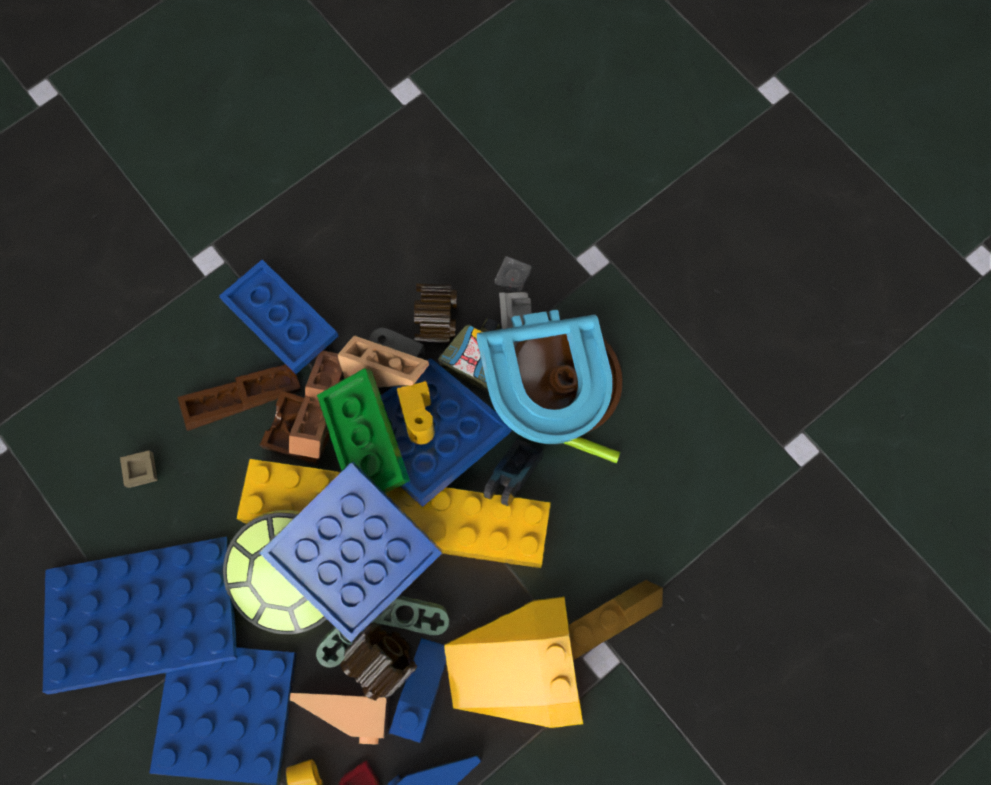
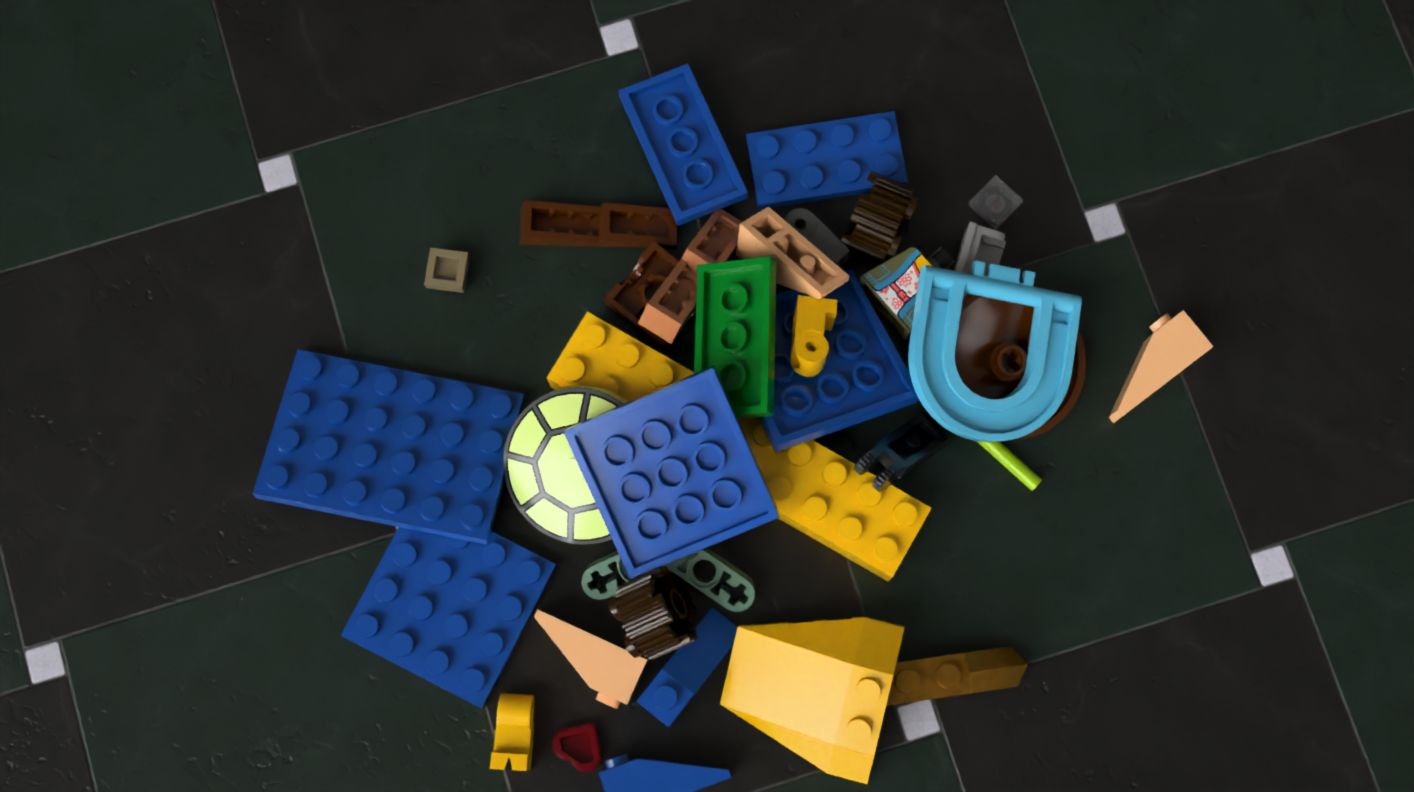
camera: 20 degrees right, 5 degrees up
none -> blue plate [746,111,908,210]
none -> light nougat slope [1109,310,1214,423]

